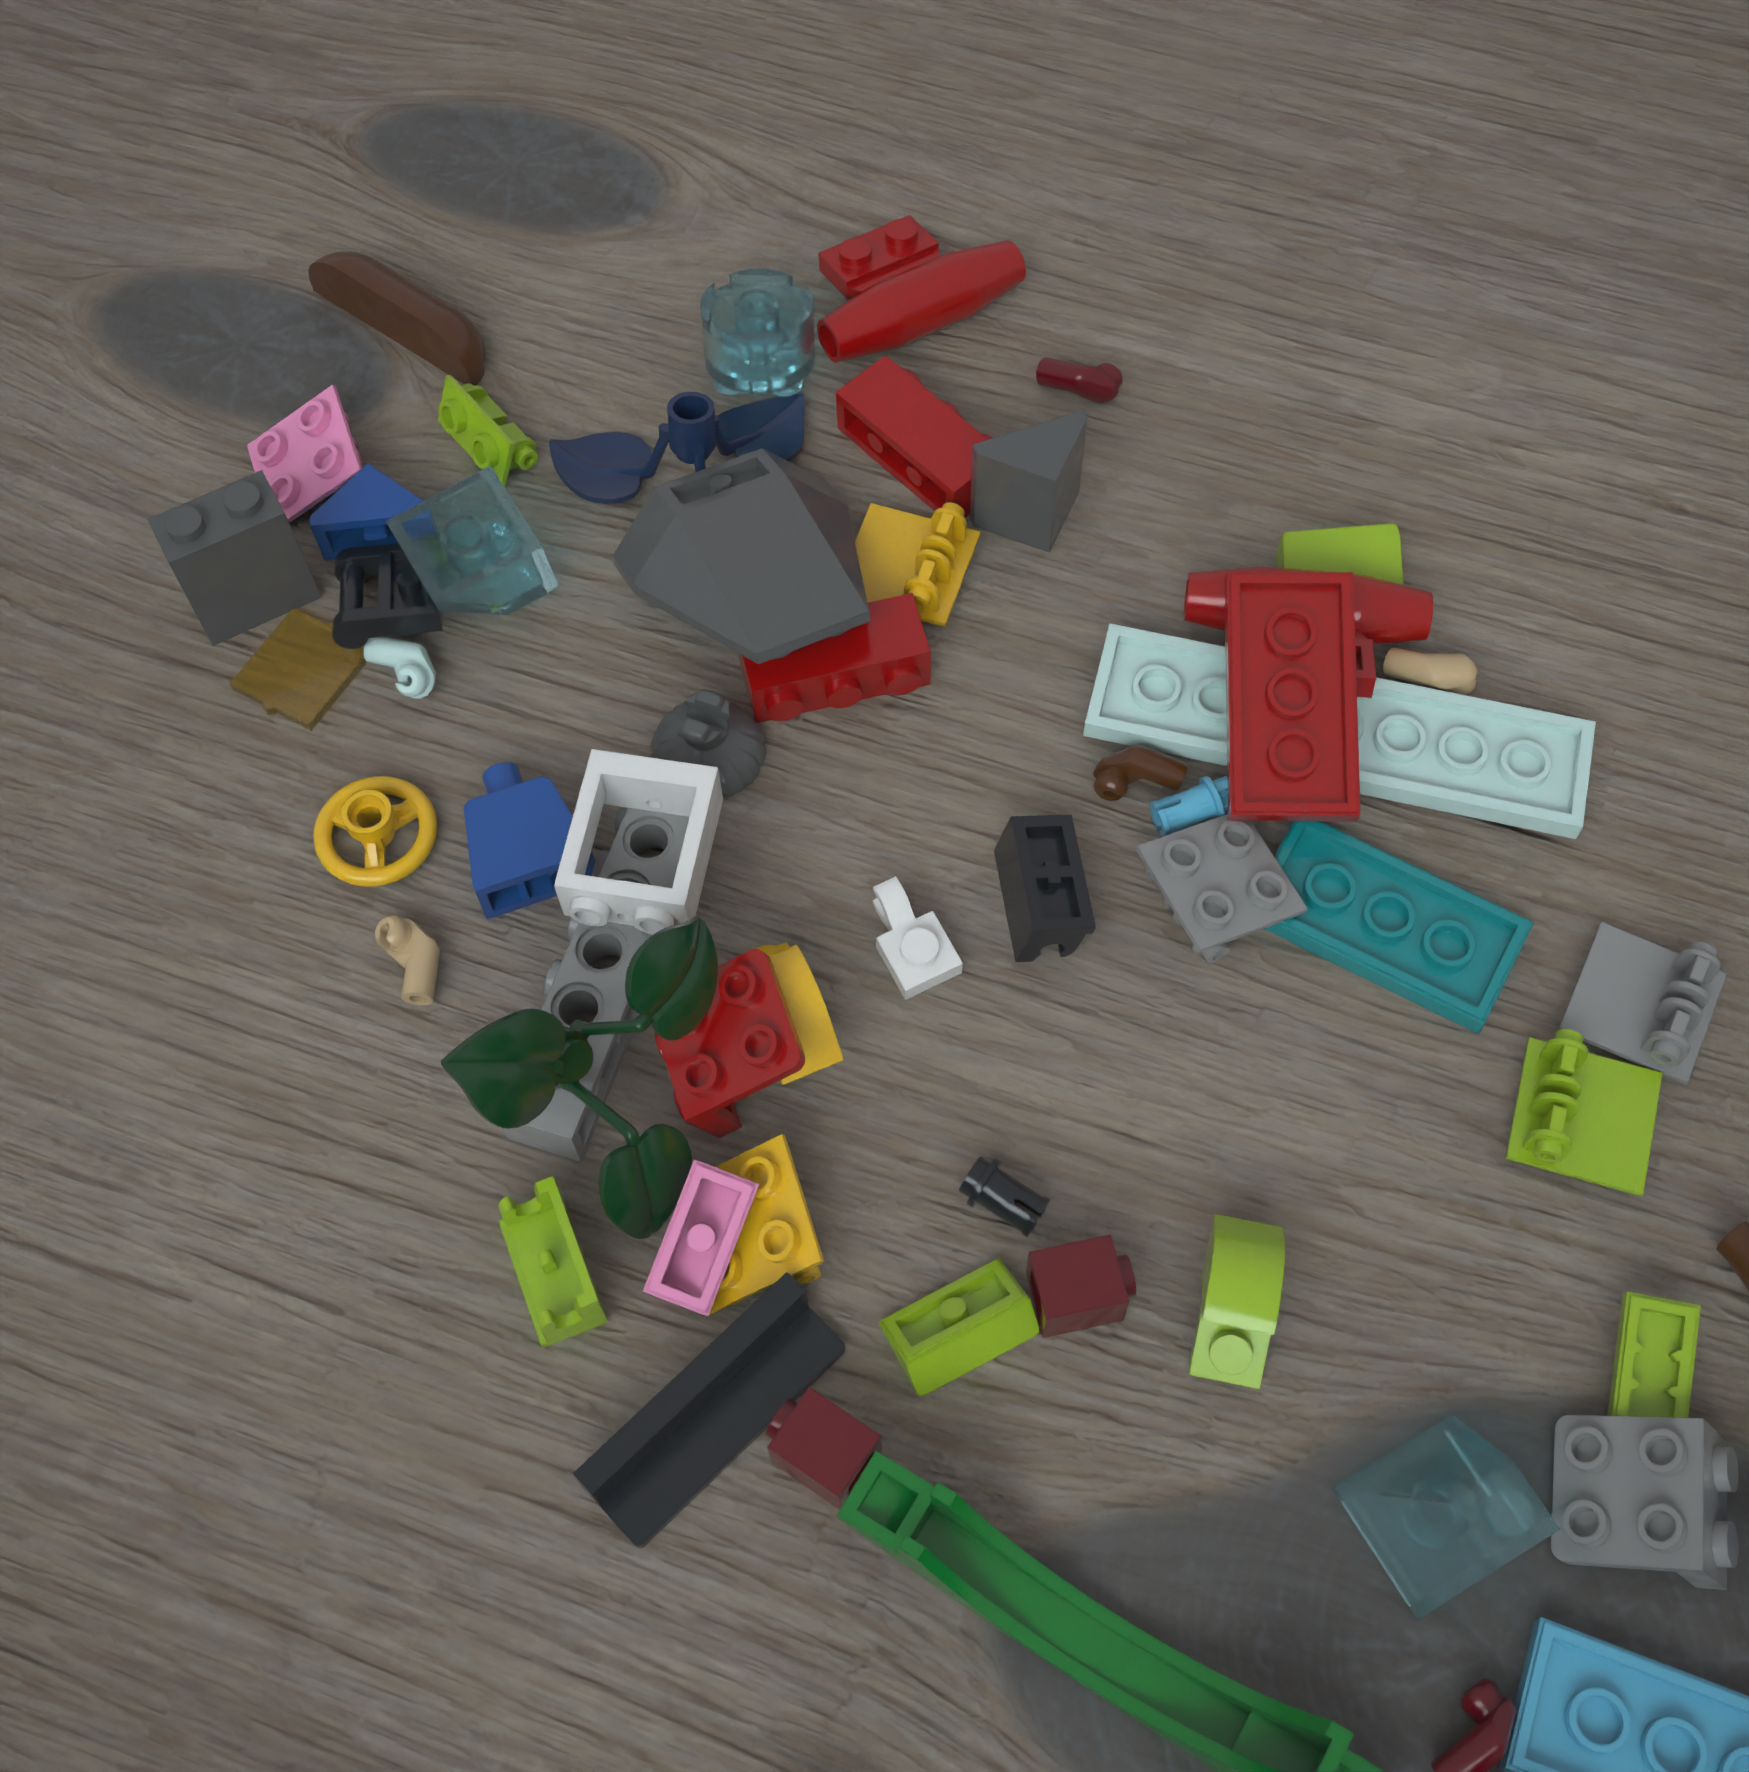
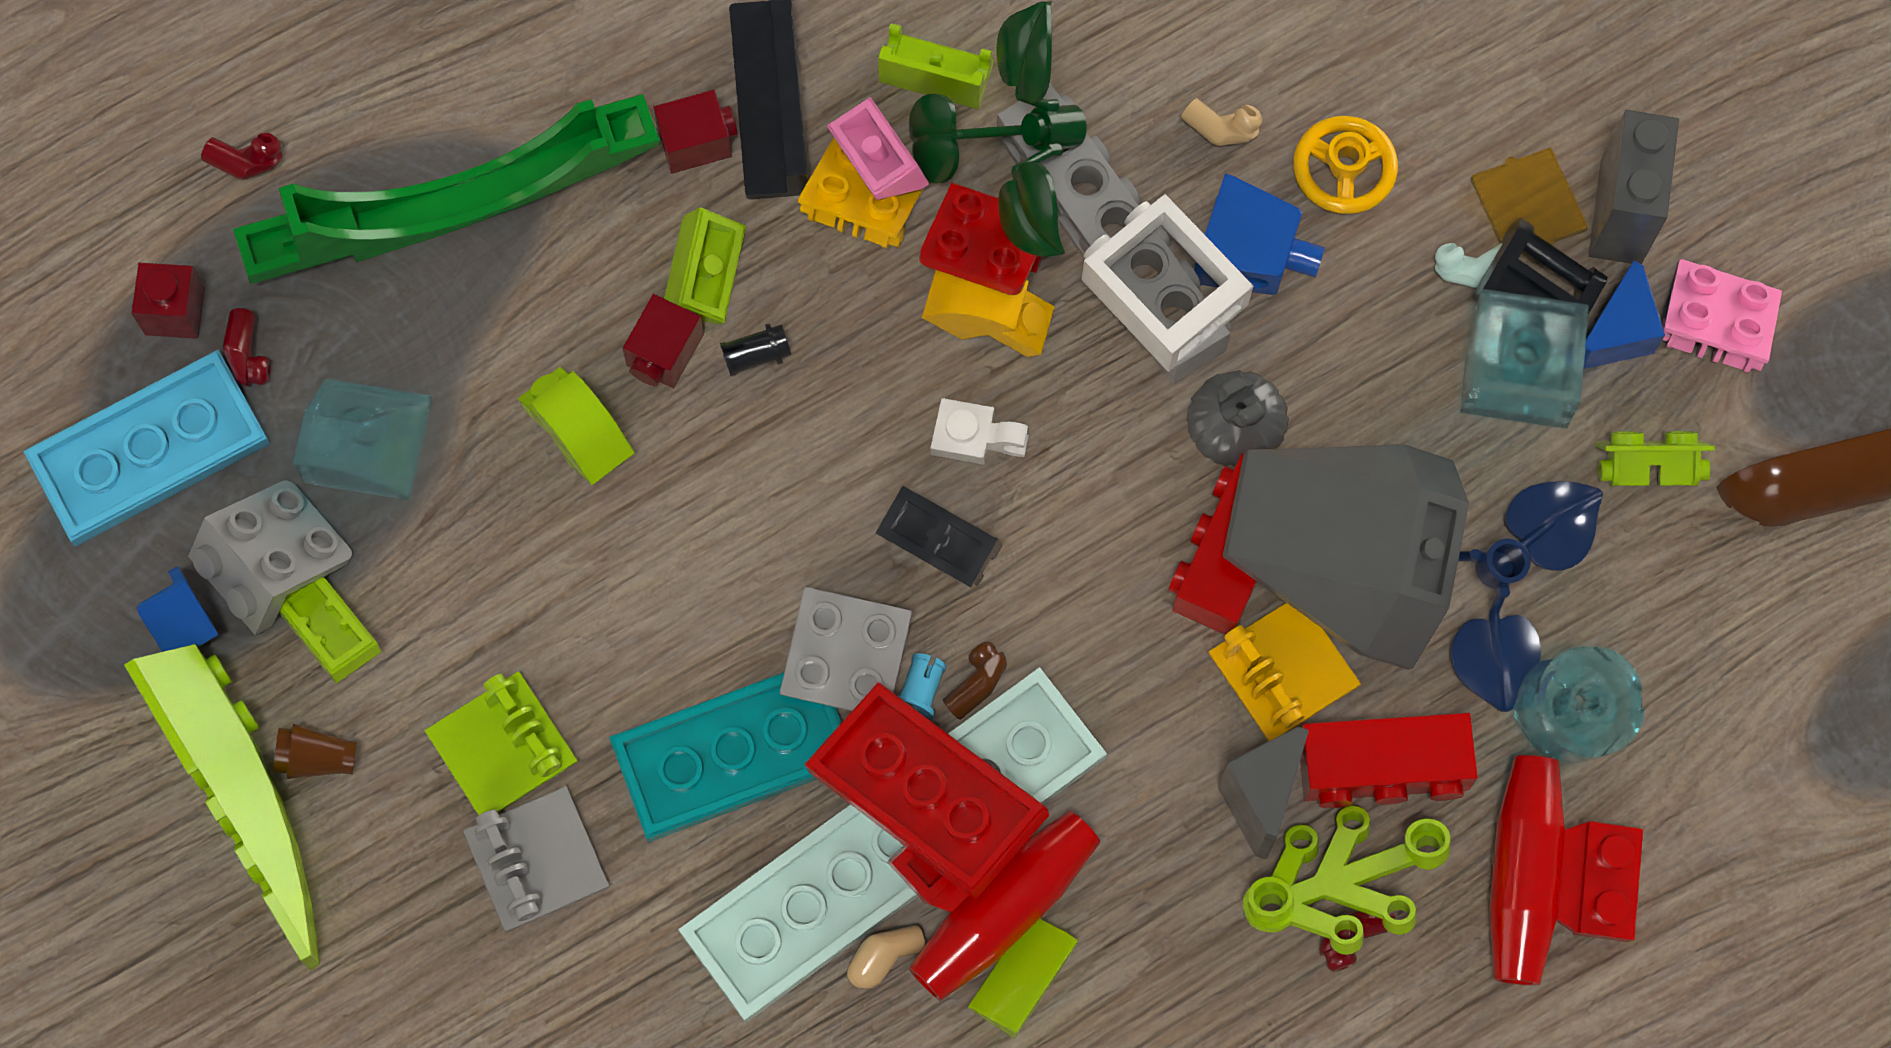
camera: 125 degrees right, 10 degrees up
none -> lime plant [1243,806,1451,955]

